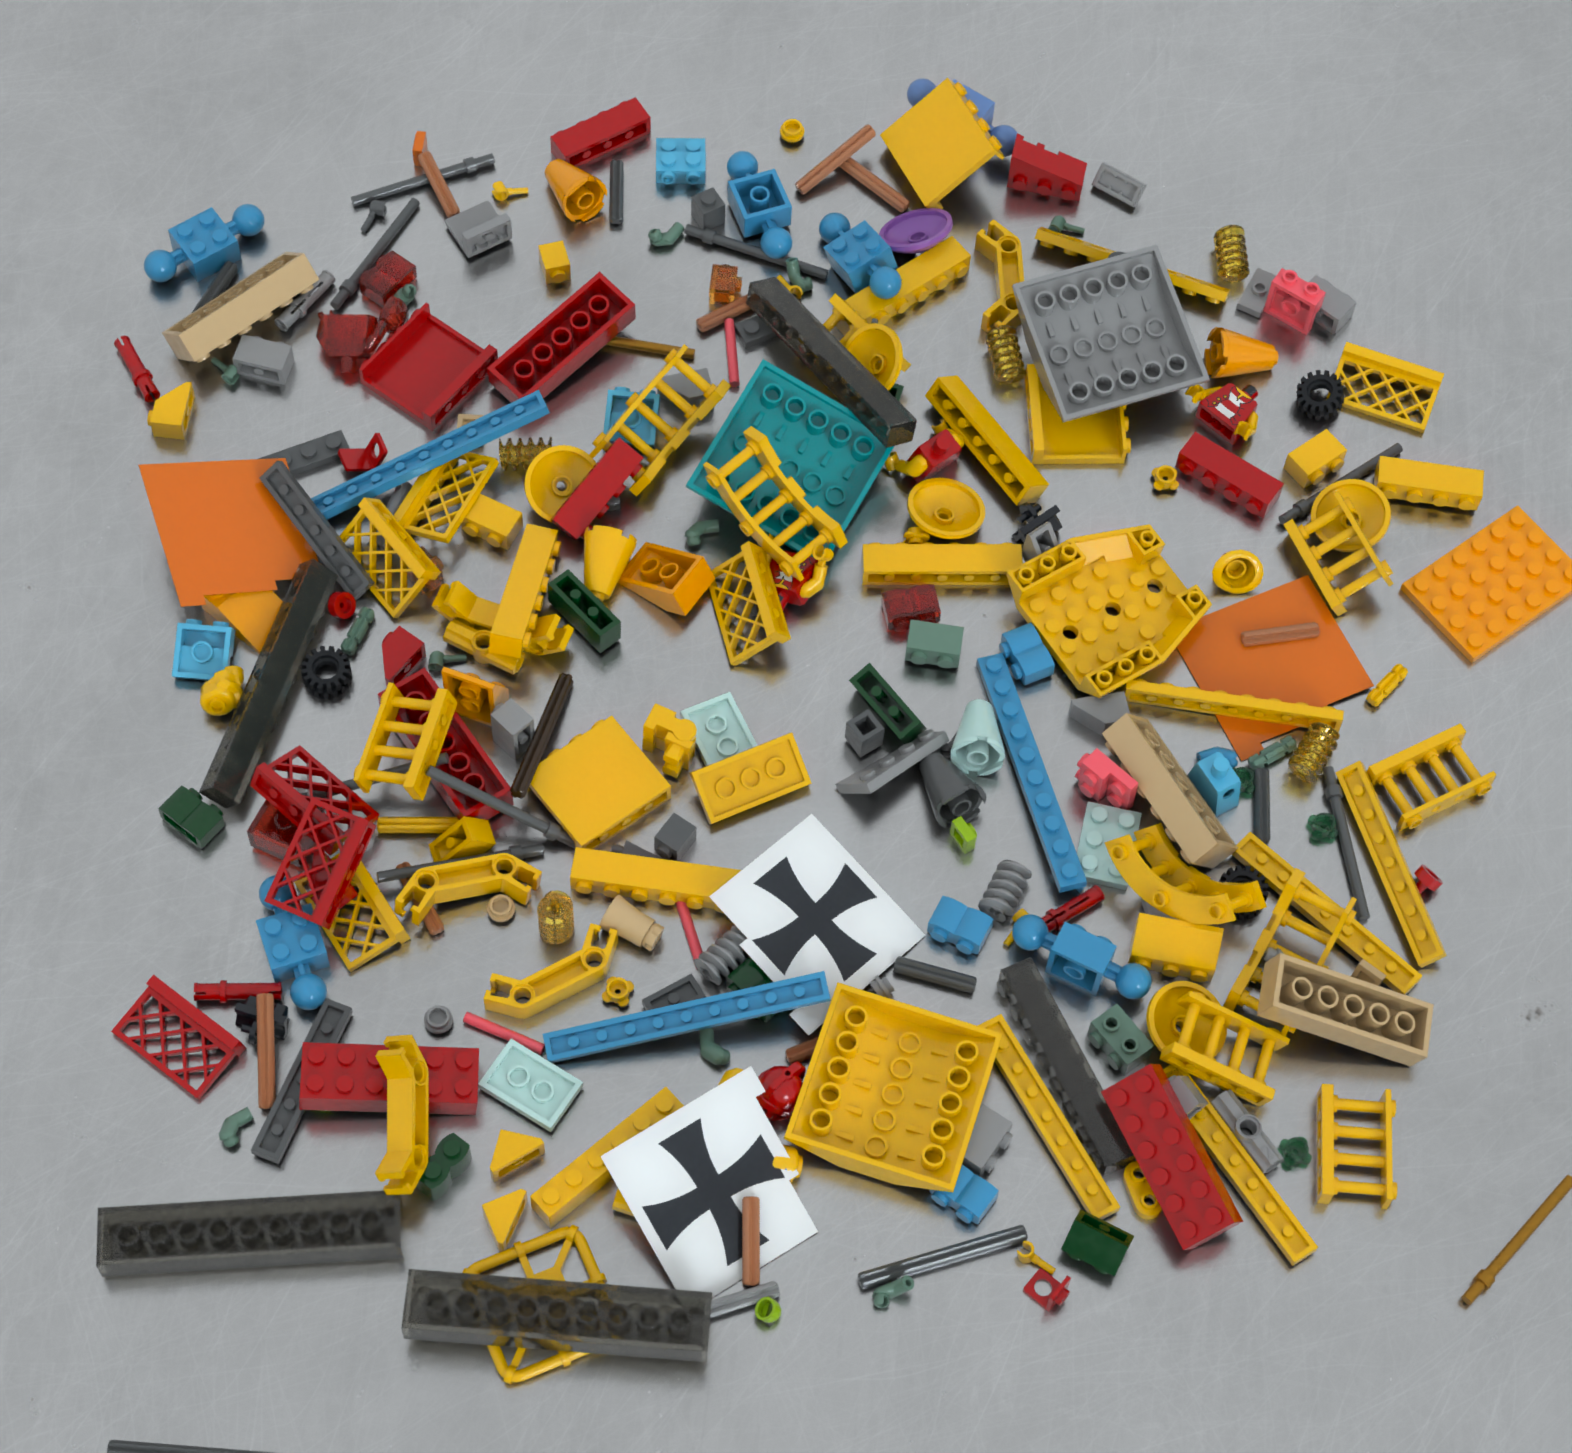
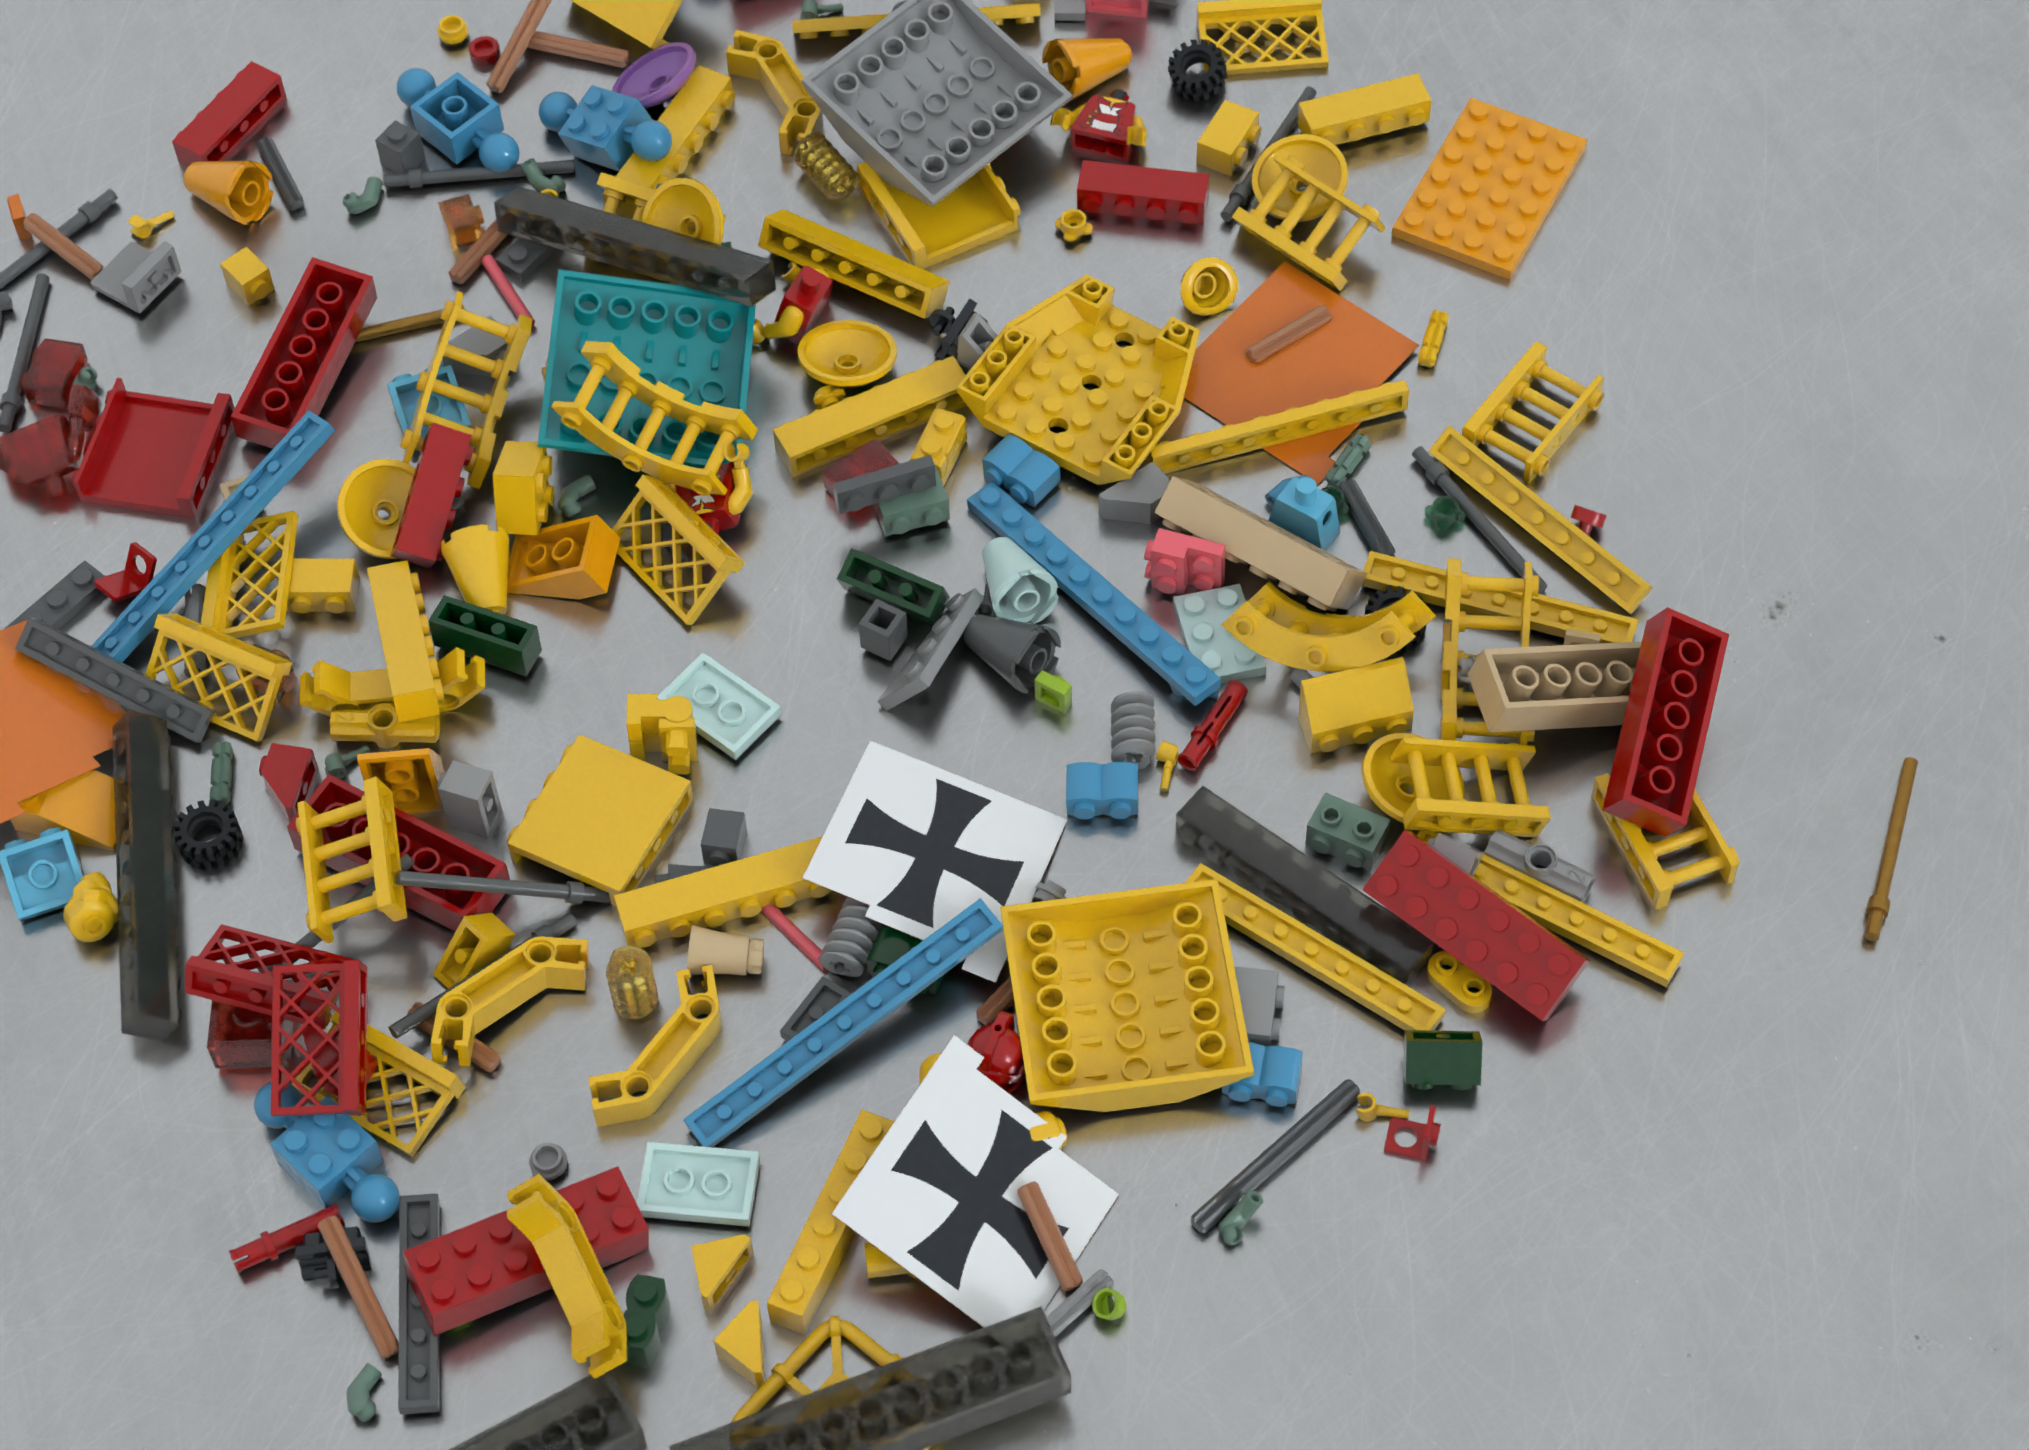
camera: 20 degrees left, 5 degrees down
red fence [111,975,246,1100] -> none
dark green brick [158,785,225,849] -> none
red tile [328,591,356,619] -> none
yellow axle [377,817,459,833] -> none
coral bar [463,1012,545,1055] -> none
tan plate [487,894,515,922] -> none
clear yellow piece [499,437,552,471] -> none
dark brown axle [510,673,574,799] -> none
yellow plate [602,976,634,1007] -> none
medium azure plate [656,138,706,185] -> none
yellow plate [690,732,812,824] -> none
sand green arm [699,1028,731,1065] -> none
dark grey axle [894,956,977,993] -> none
dark azure brick [1012,914,1152,1000] -> none
clear green plate [1279,1137,1312,1167] -> none
clear yellow piece [1288,722,1340,784] -> none
none -> red tile [469,36,501,66]
none -> yellow brick [493,441,555,536]
none -> dark grey plate [833,455,936,514]
none -> yellow brick [910,408,967,486]
none -> red brick [1602,607,1729,837]

